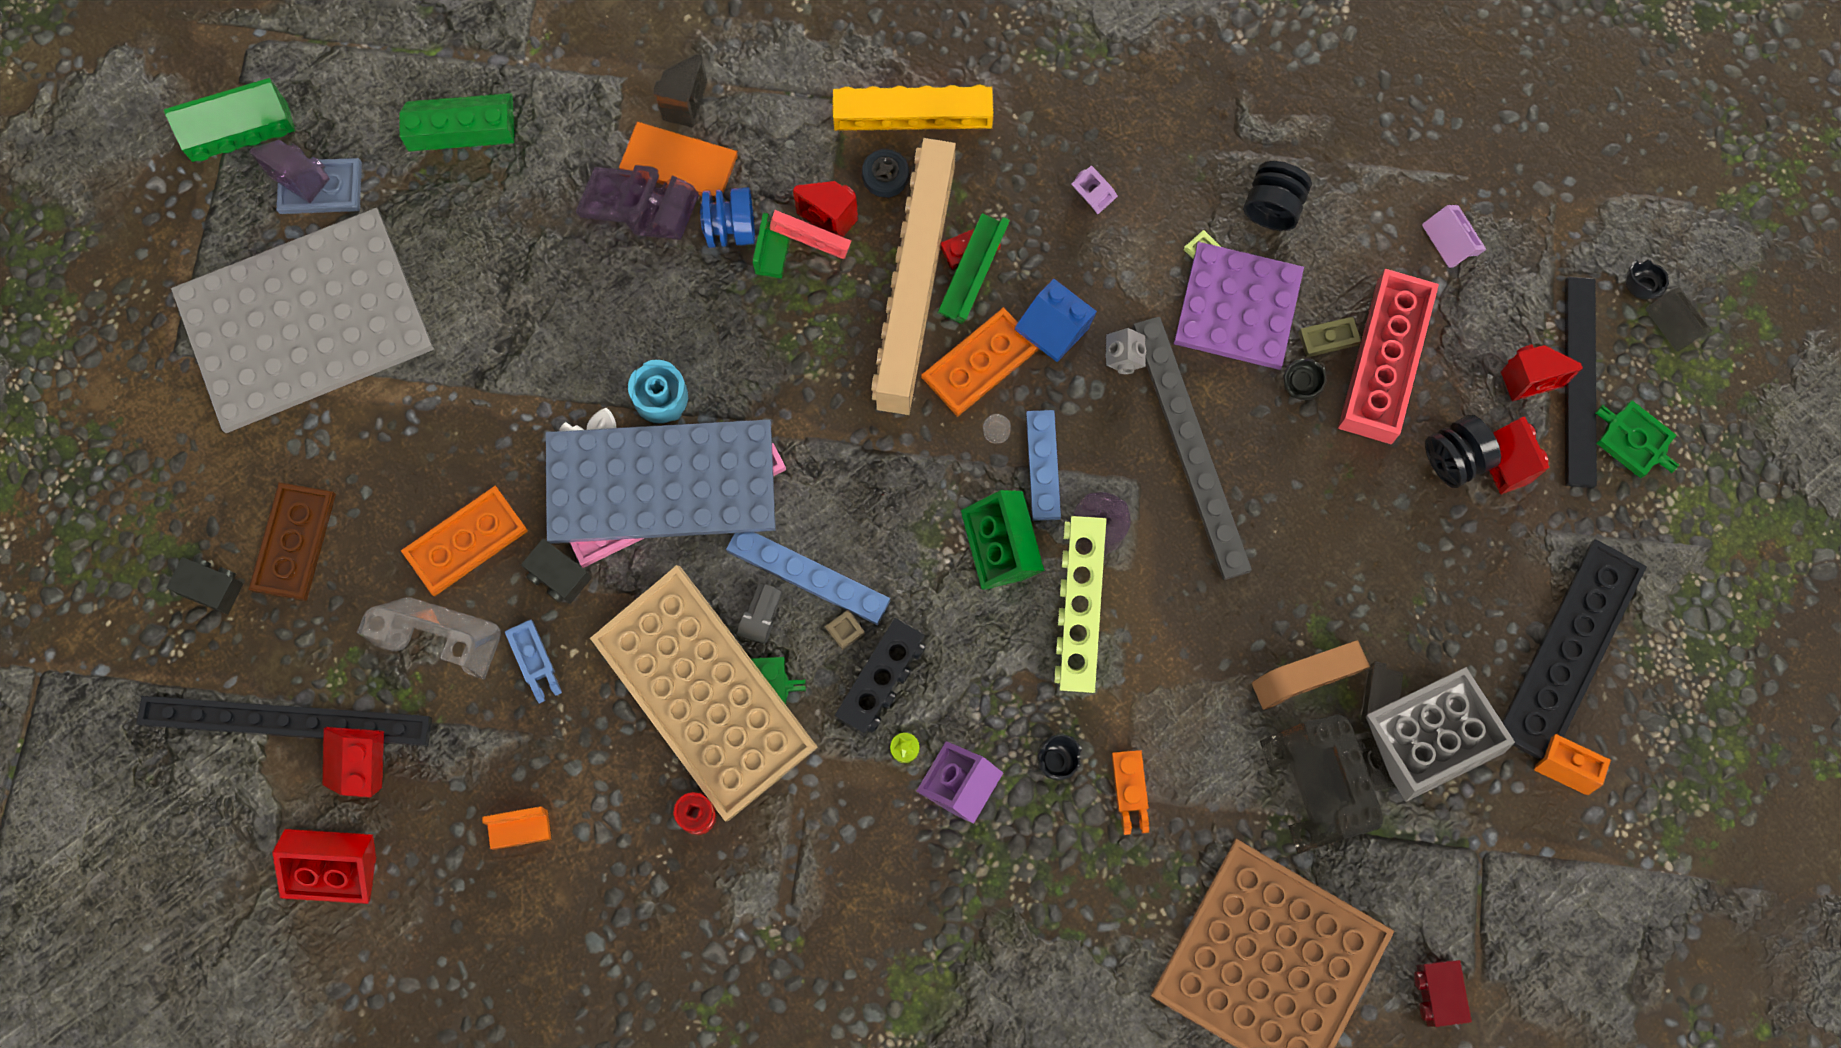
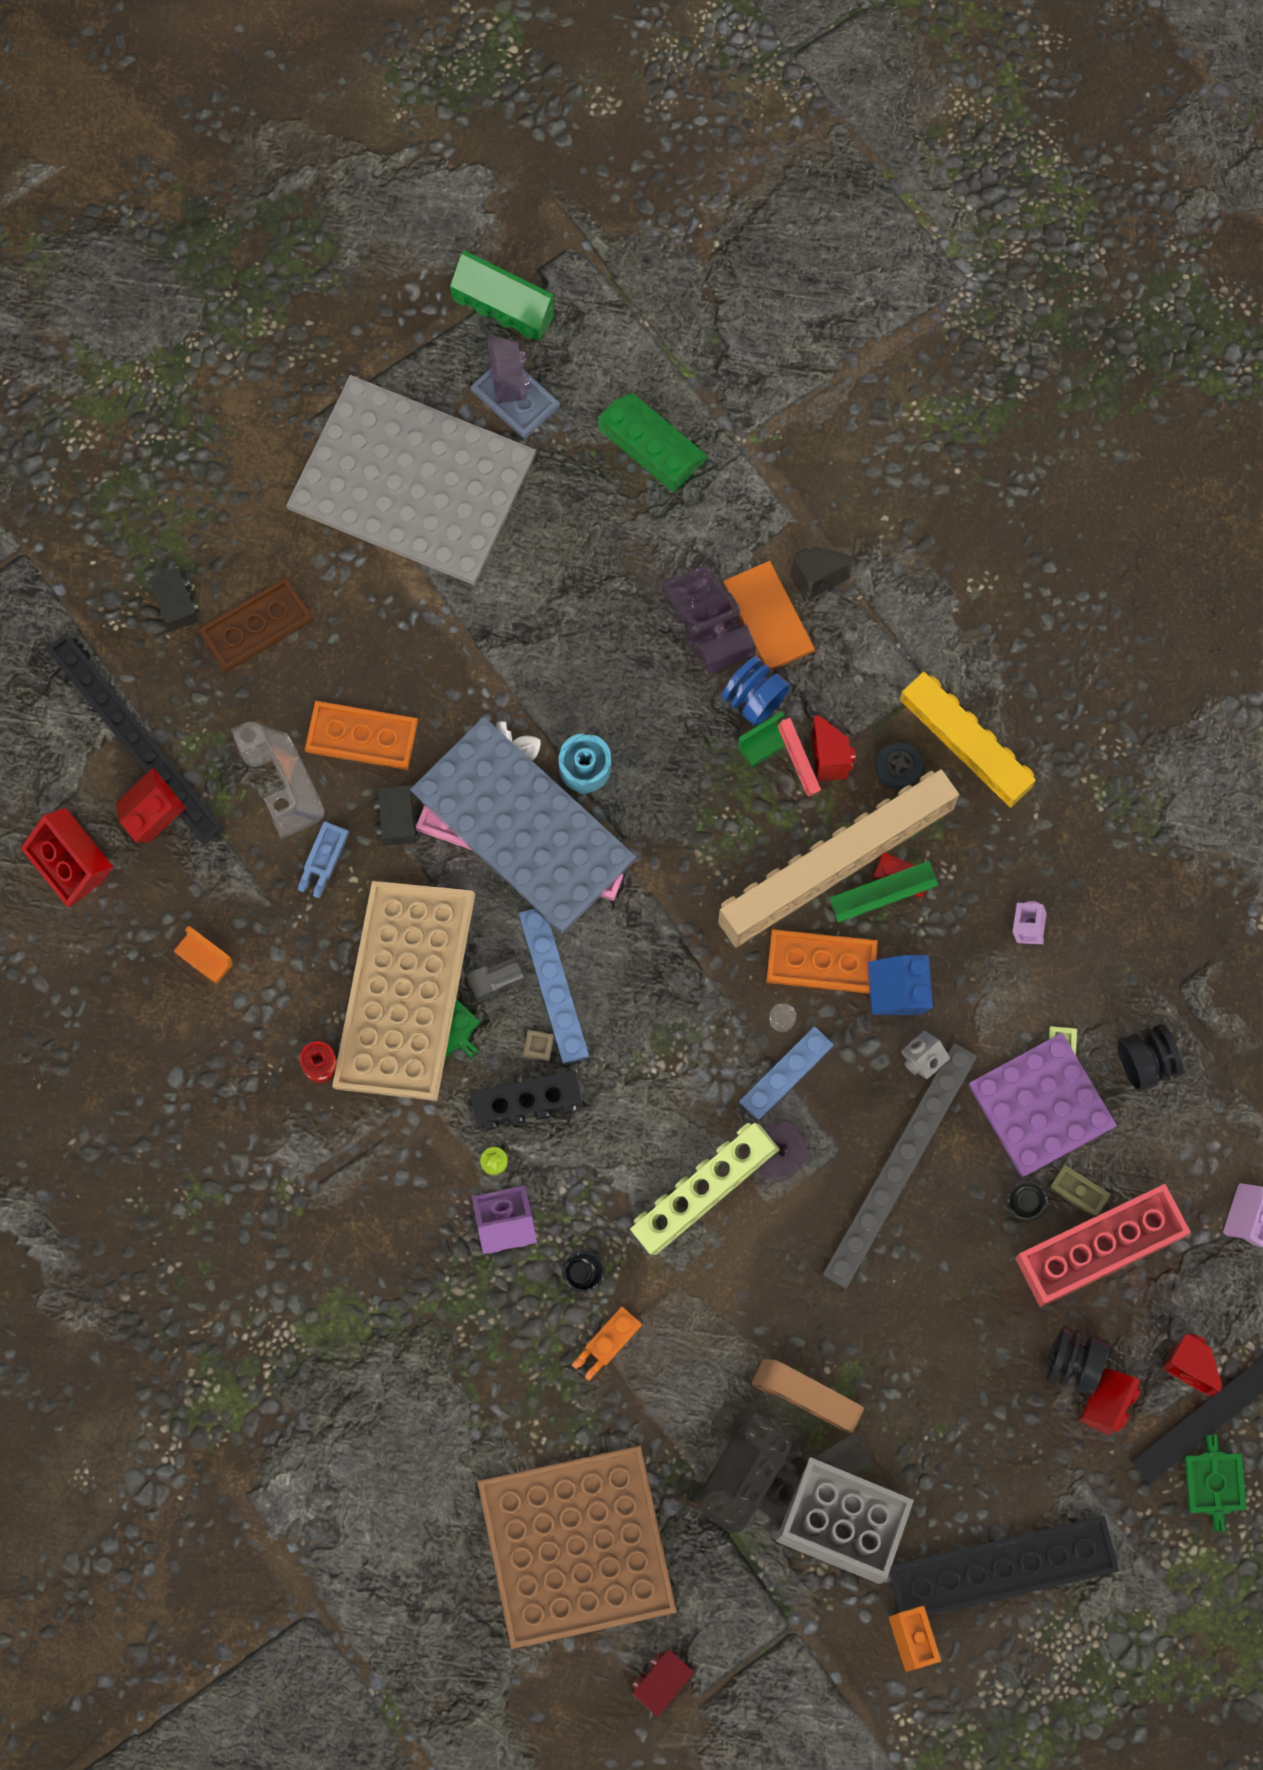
camera: 45 degrees right, 0 degrees up
green slope [961,490,1045,590] -> none

